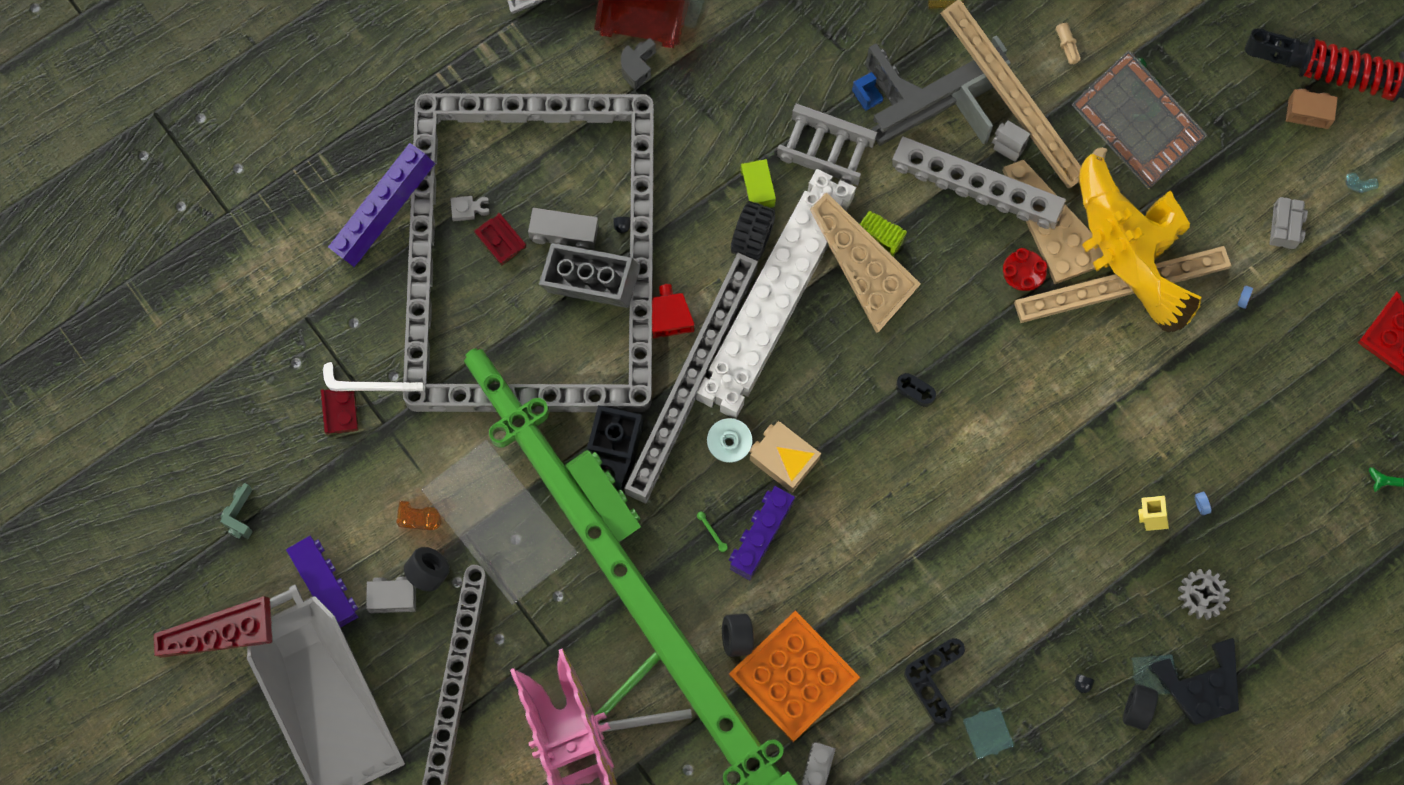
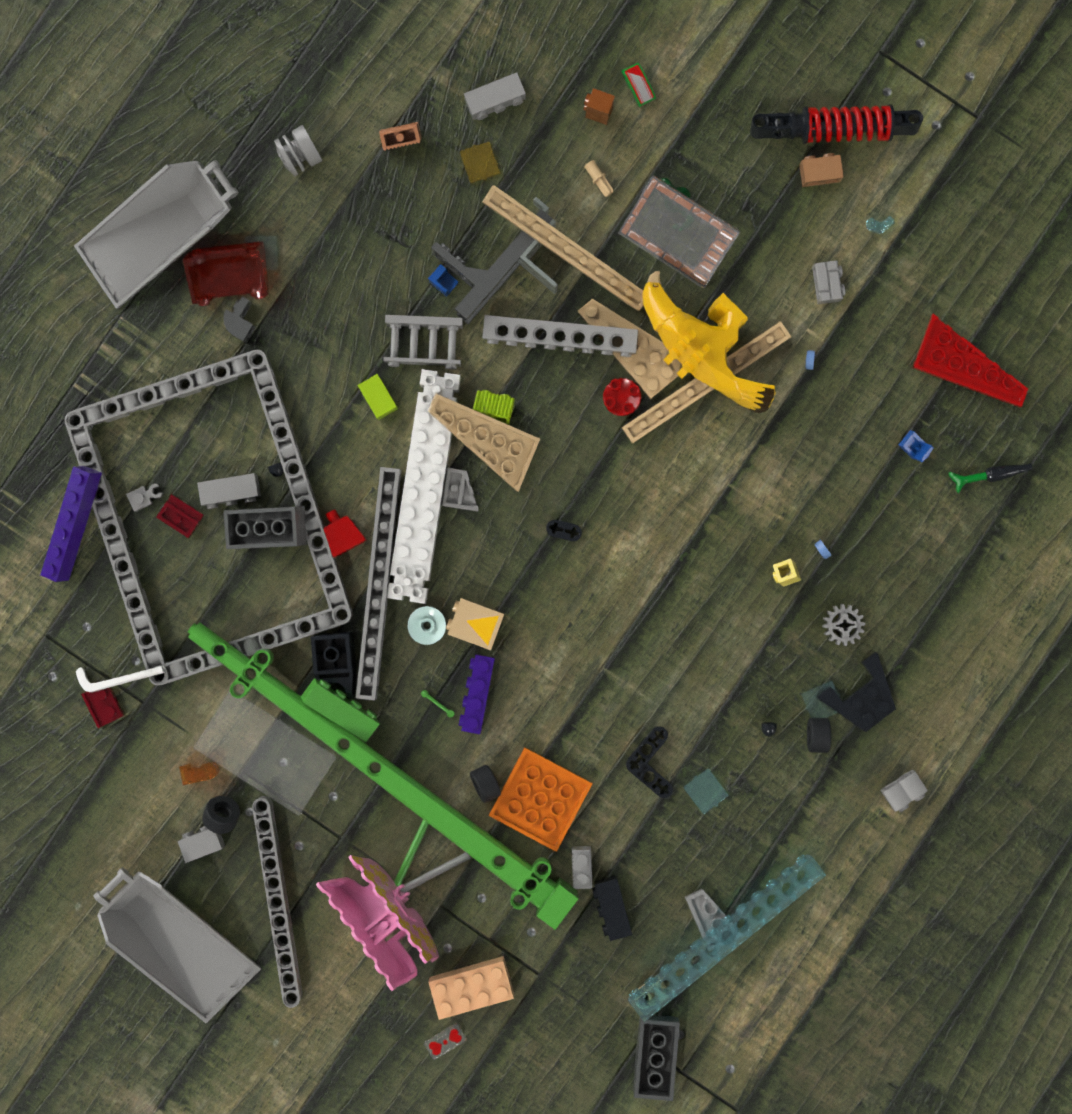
camera: 15 degrees left, 15 degrees up
dark red wing [154,596,273,658] -> none
sand green bracket [220,483,253,539] -> none
dark purple brick [286,536,359,628] -> none
black tyre [731,201,775,261] -> none
light grey brick [992,121,1031,162] -> none
none -> light grey wing [441,468,478,512]
none -> blue bracket [899,430,934,462]

